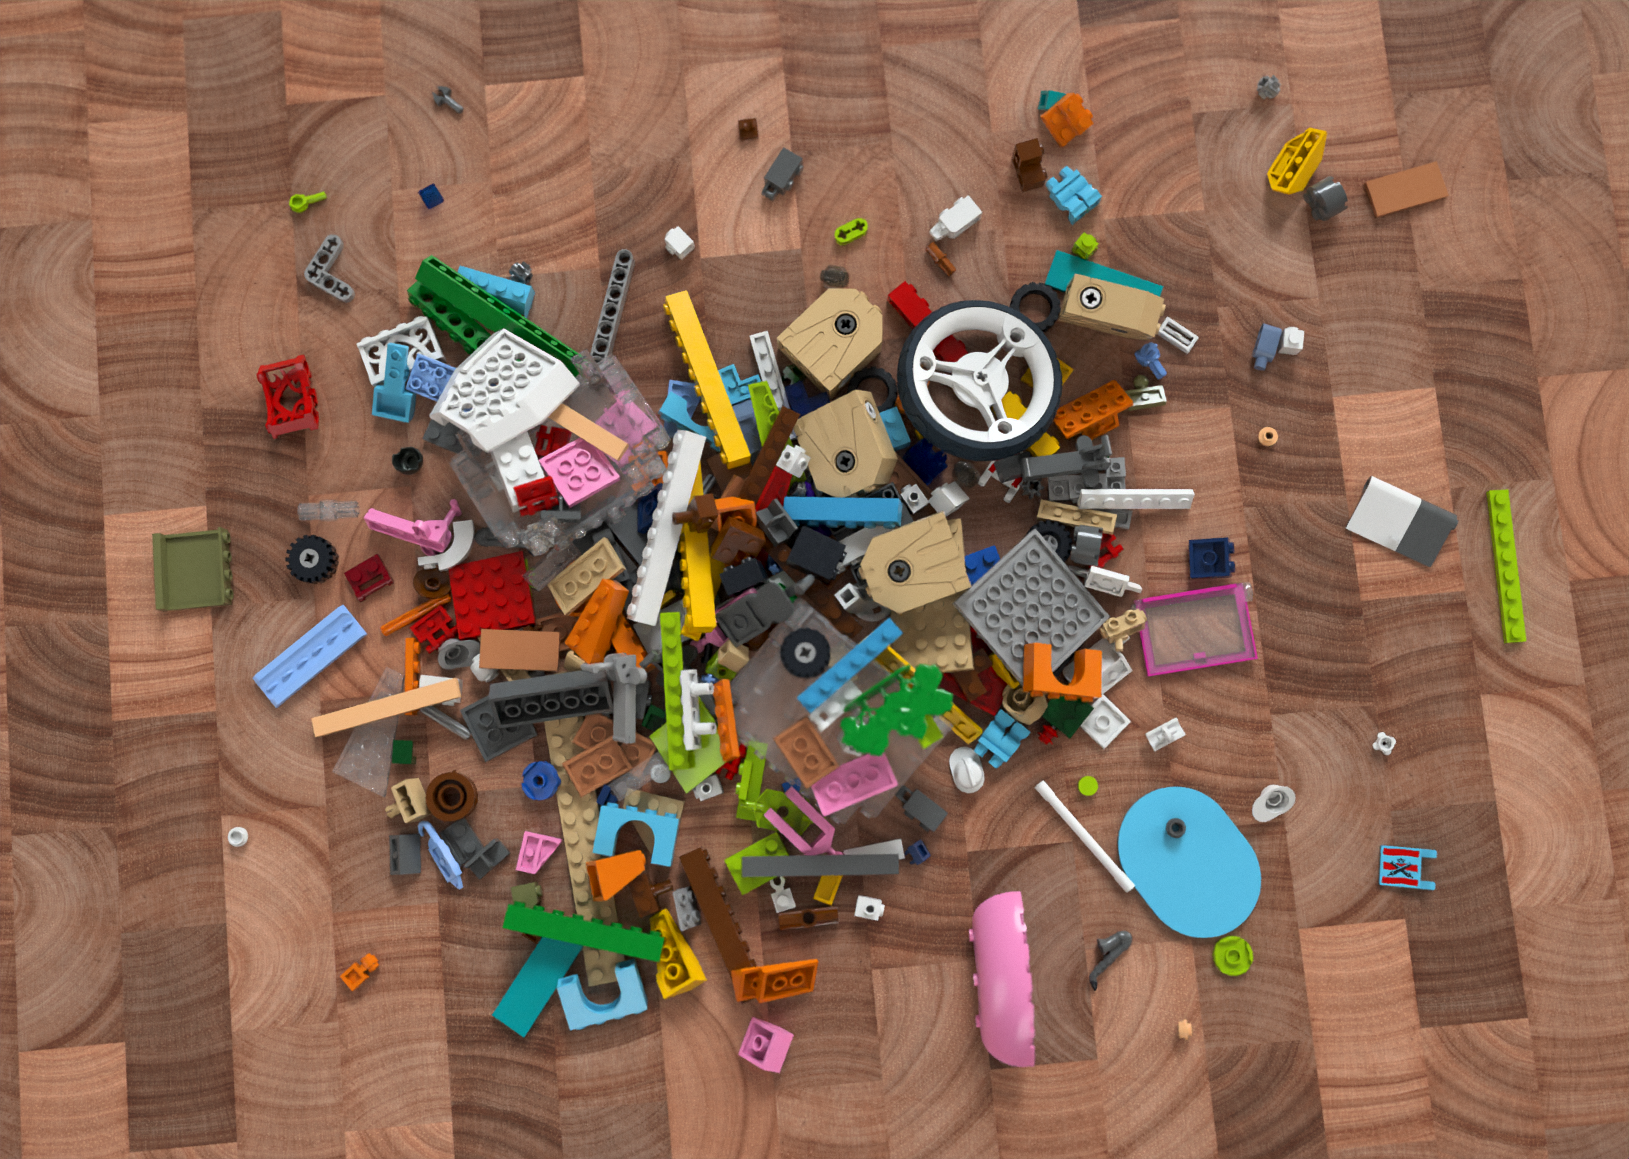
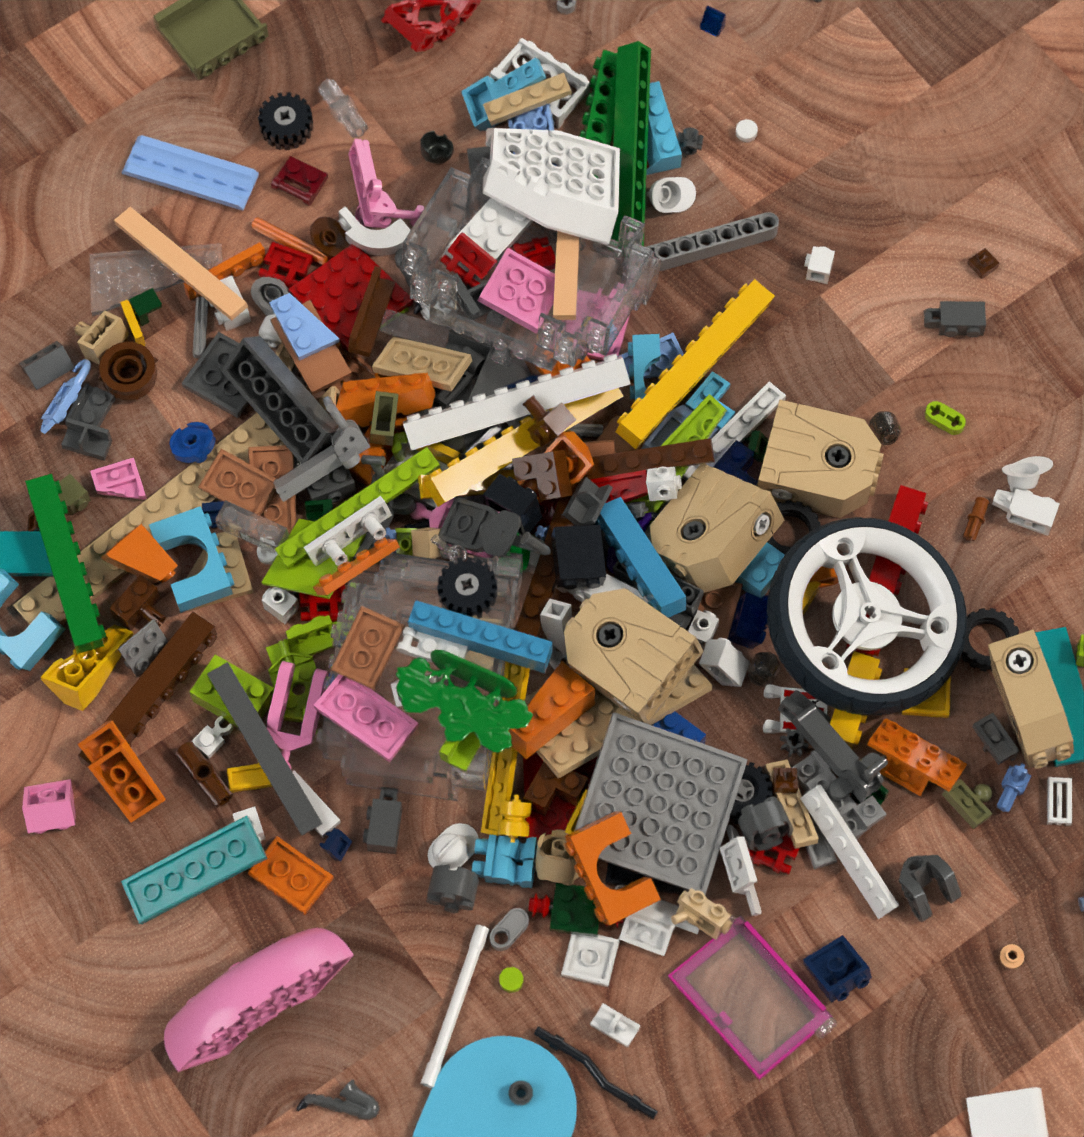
camera: 55 degrees right, 15 degrees down
none -> yellow tile [120,300,145,346]
none -> teal tile [121,815,268,925]
none -> orange tile [248,836,334,915]
none -> light blue wing [269,293,340,361]
none -> reddish brown fence [348,266,395,358]
none -> olive slope [370,391,399,446]
none -> lime arm [392,431,408,462]
none -> dark grey brick [426,865,479,913]
none -> clear piece [430,534,467,563]
none -> tan plate [483,73,572,126]
none -> light grey piece [490,908,529,951]
none -> yellow wheel [498,794,531,843]
none -> orange wedge [510,661,595,759]
none -> black bar [534,1026,658,1120]
none -> white piece [646,177,696,213]
none -> white tile [736,119,758,142]
none -> reddish brown tile [772,768,798,793]
none -> dark grey piece [899,855,962,922]
none -> dark grey panel [972,713,1019,765]
none -> white piece [1002,456,1053,493]

